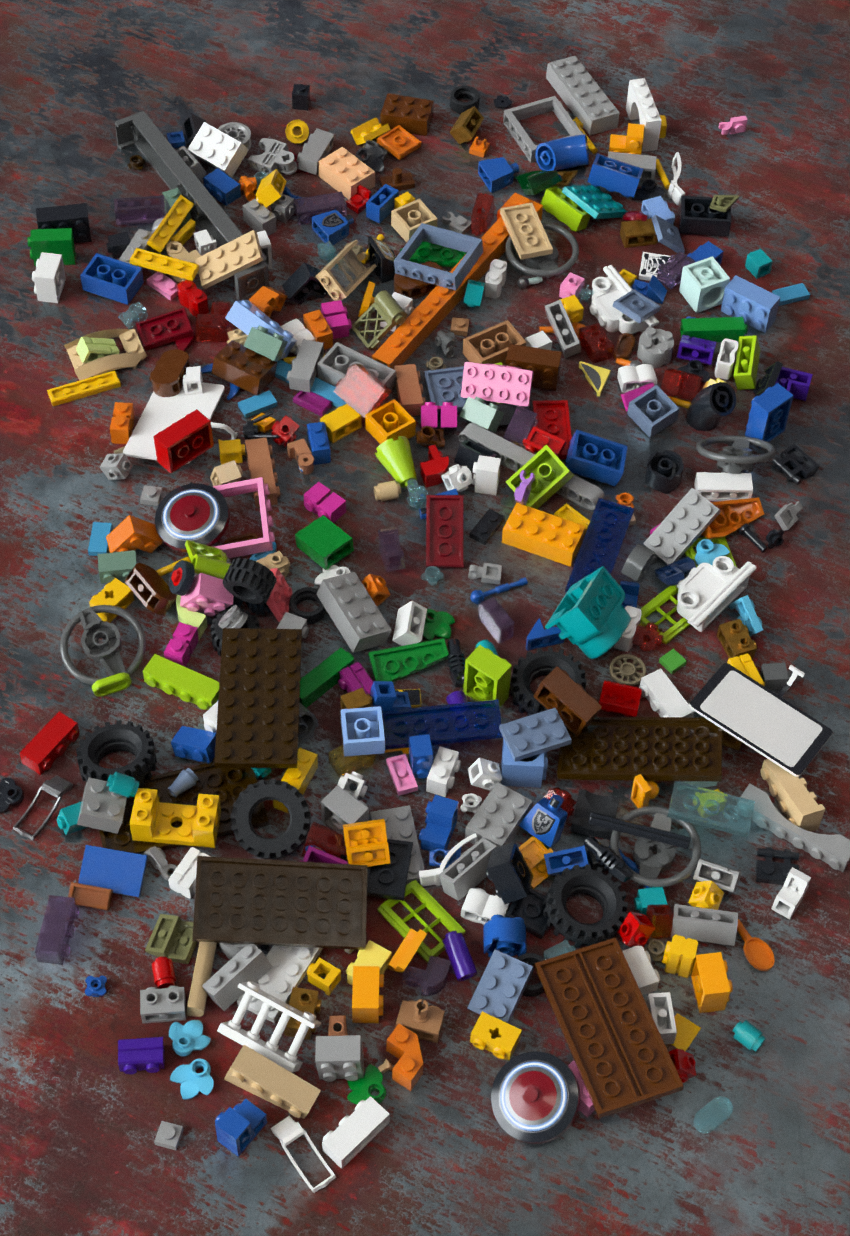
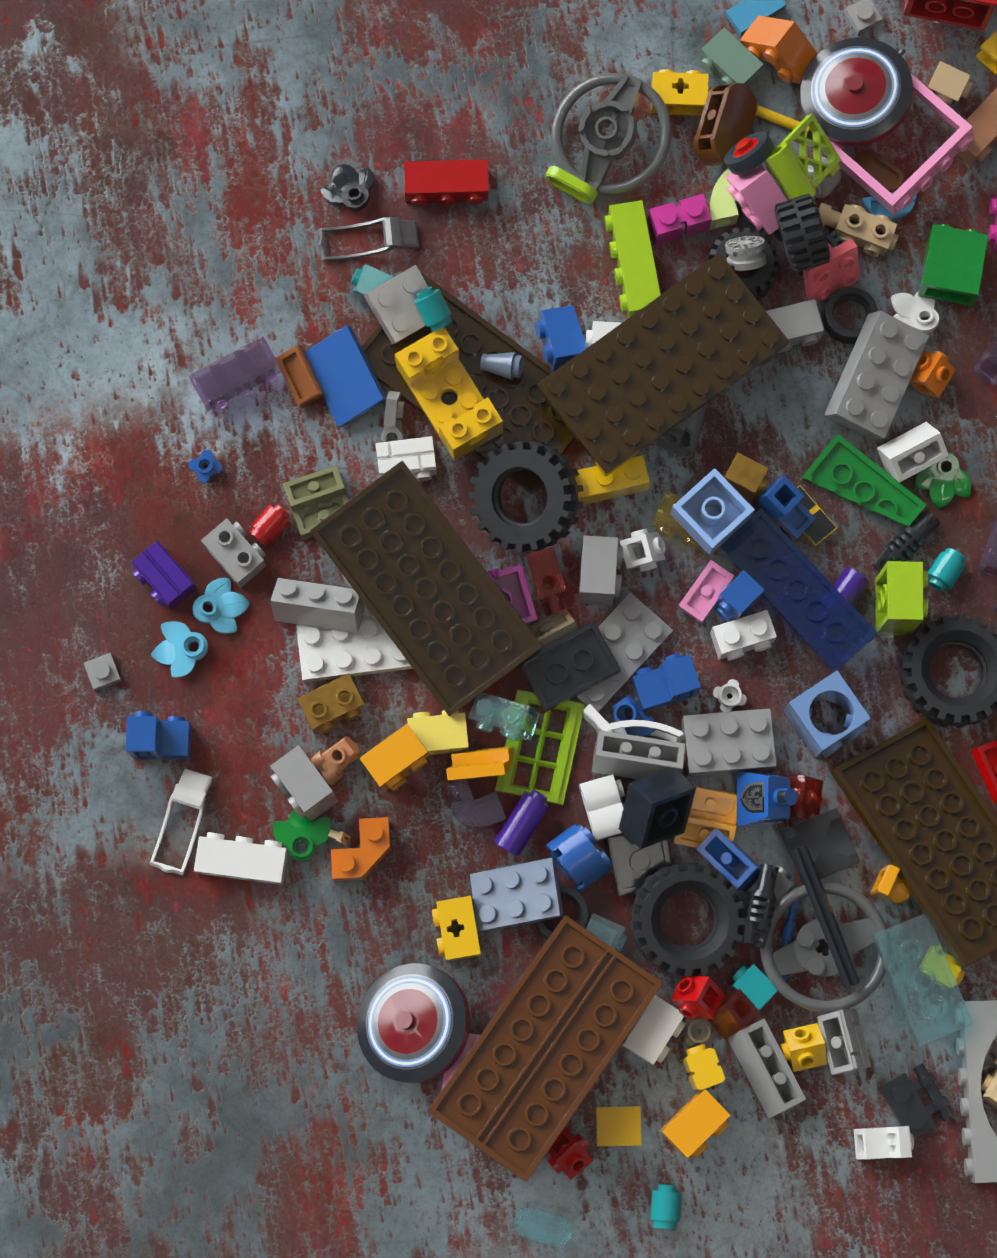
camera: 55 degrees right, 25 degrees up
black tyre [76,720,157,787] -> none
tan brick [186,942,217,1017] -> none
white fence [217,981,321,1073] -> none
tan wedge [224,1045,321,1119] -> none
green brick [300,648,355,708] -> none
yellow brick [306,957,341,996] -> none
magenta brick [338,662,373,699] -> none
light orange slope [343,819,390,867] -> none
medium nougat brick [396,999,445,1043] -> none
white brick [468,757,502,791] -> none
sand blue plate [499,708,572,762] -> none
reddish brown brick [533,666,602,737] -> none
white brick [646,992,677,1044] -> none
orange piece [737,919,775,971] -> none
none -> clear light blue brick [468,692,540,741]

